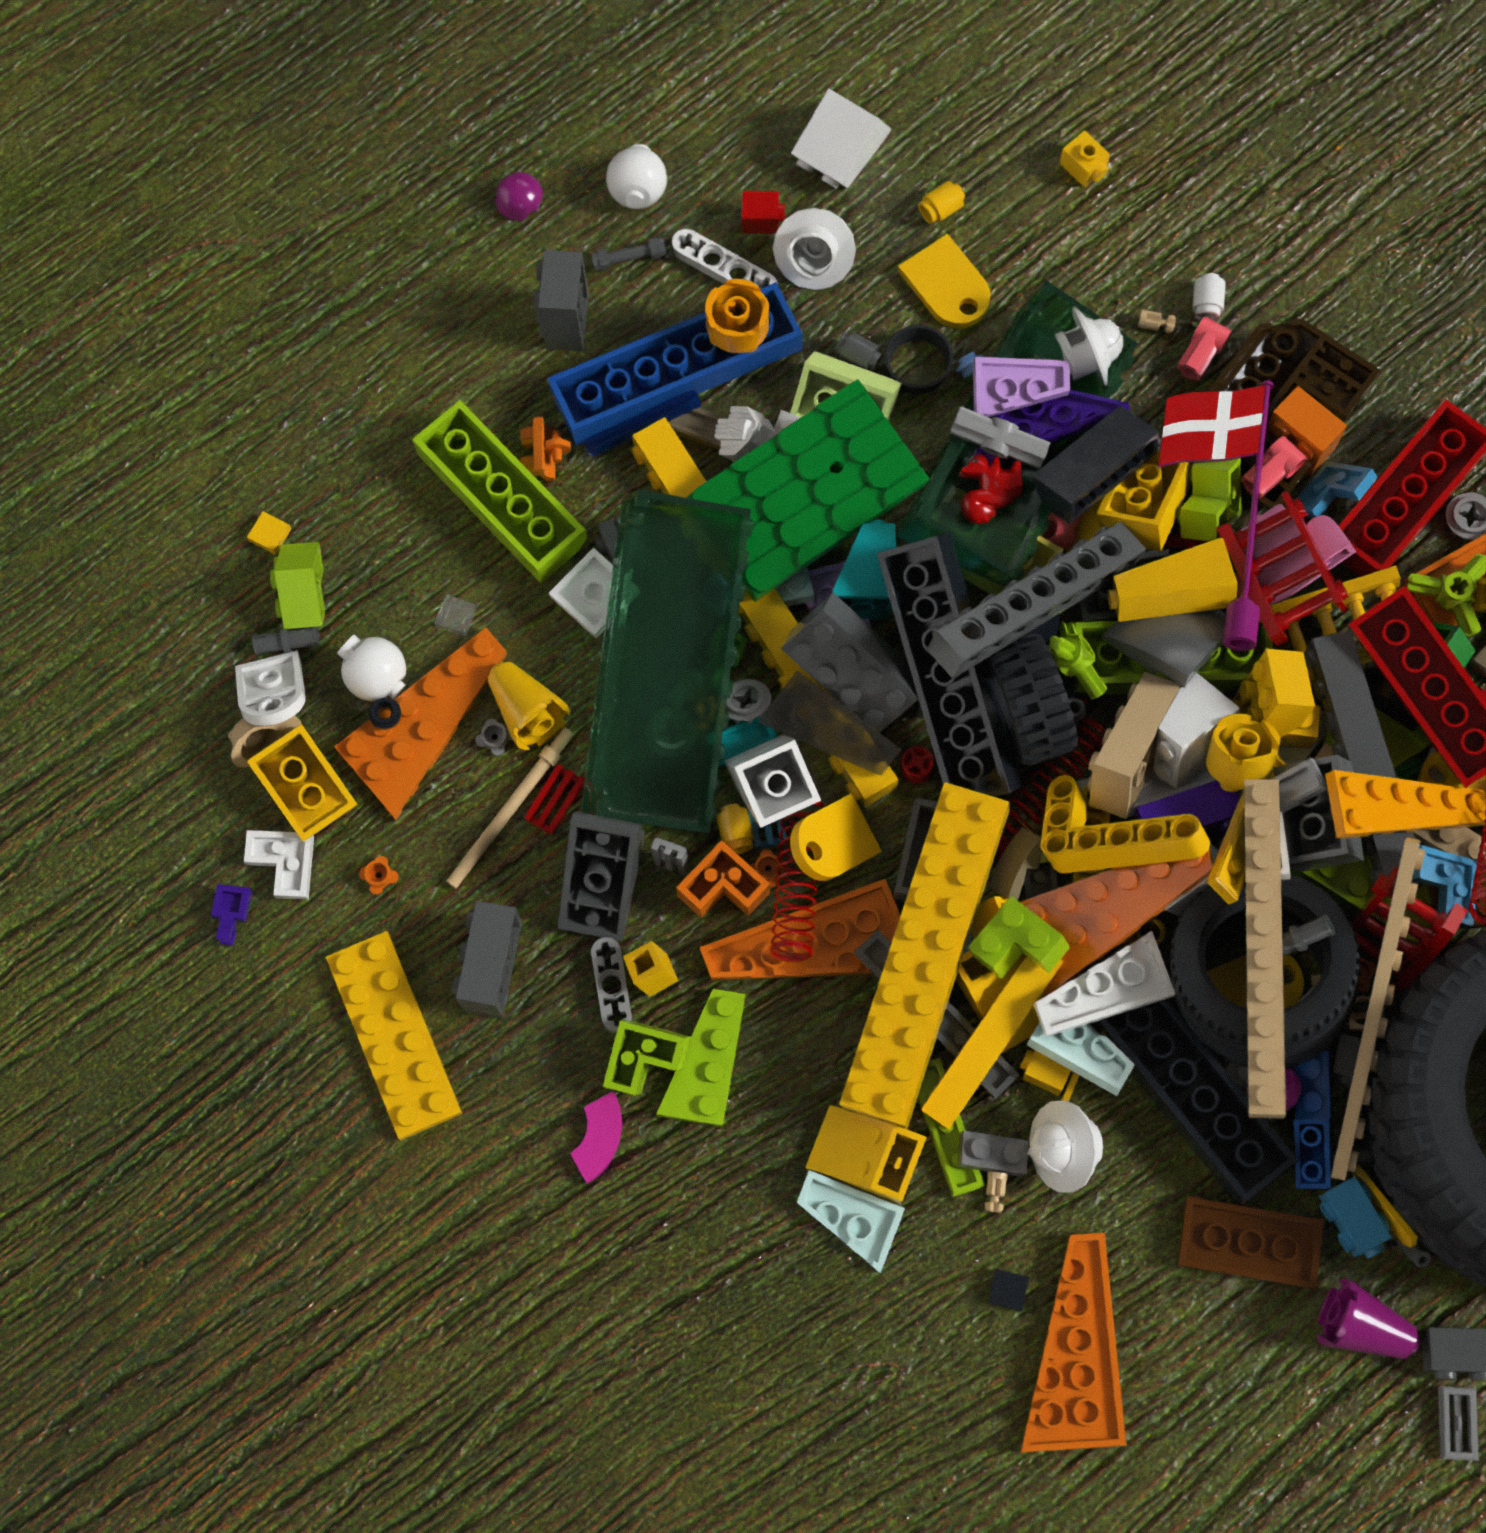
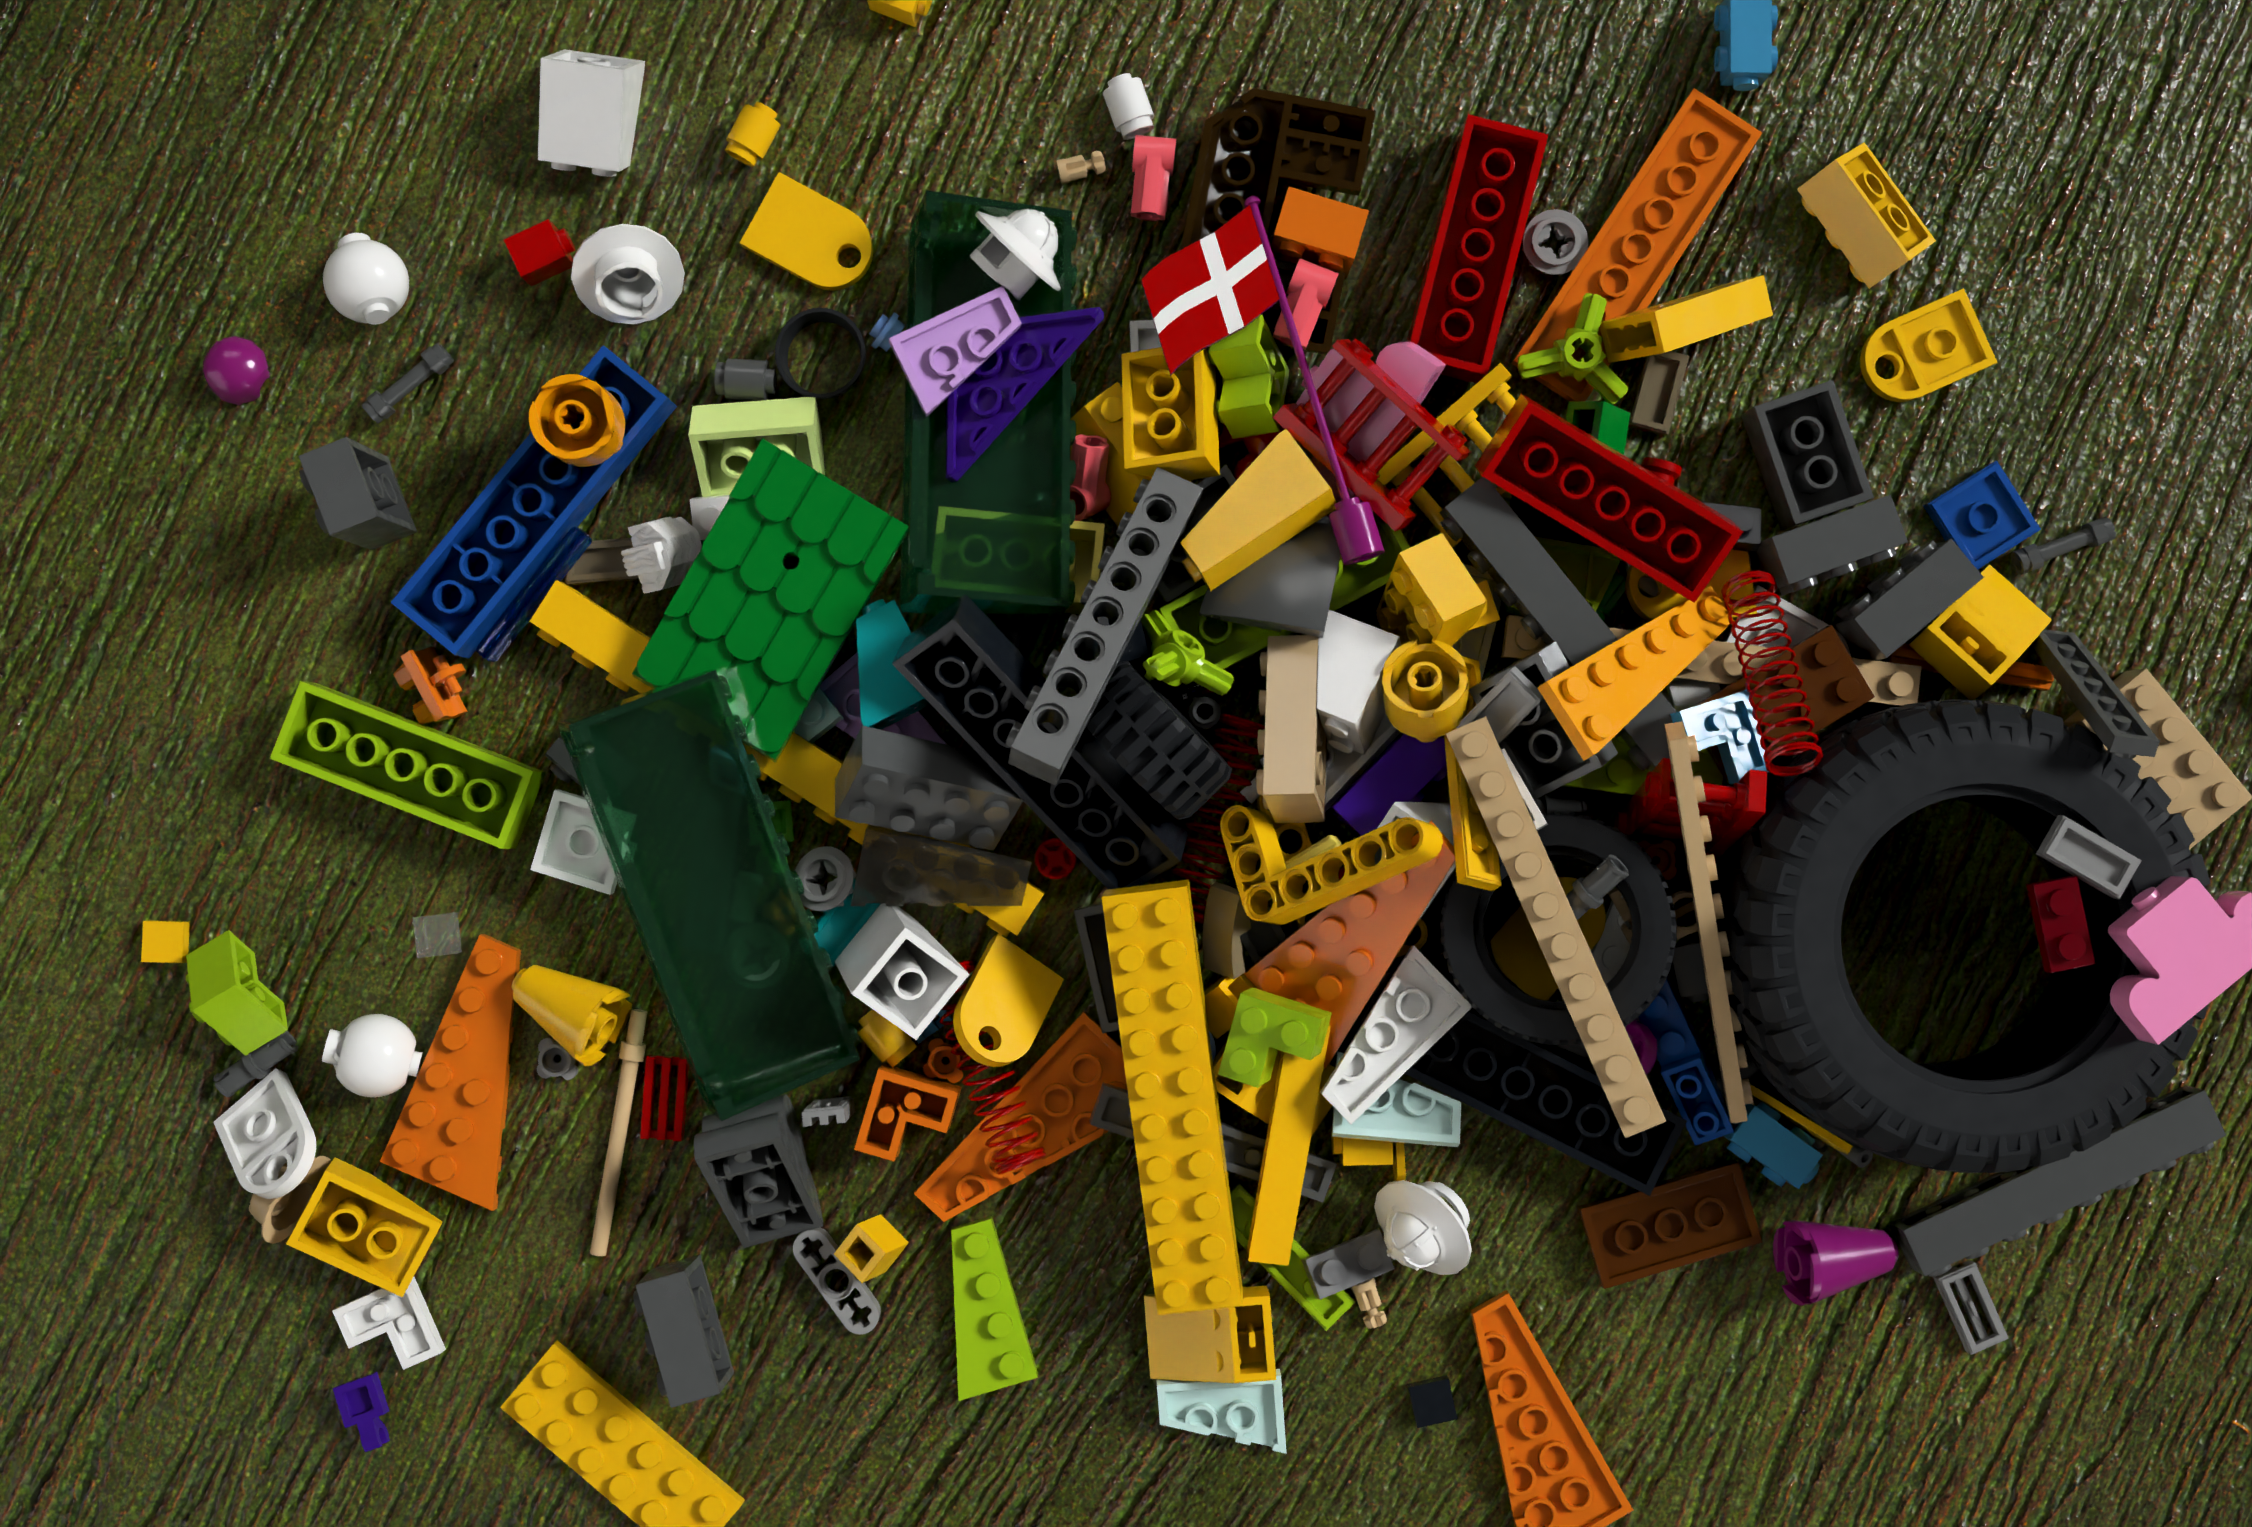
camera: 25 degrees left, 15 degrees up
orange plate [359,856,399,895] -> none
black plate [368,697,402,730] -> none
dark pink tile [570,1091,622,1184] -> none
lime brick [603,1019,691,1095] -> none
white beam [672,229,777,287] -> none
light grey piece [949,406,1050,469] -> none
red animal [958,454,1023,525] -> none
black brick [1032,405,1159,524] -> none
dark azure plate [1296,461,1378,519] -> none

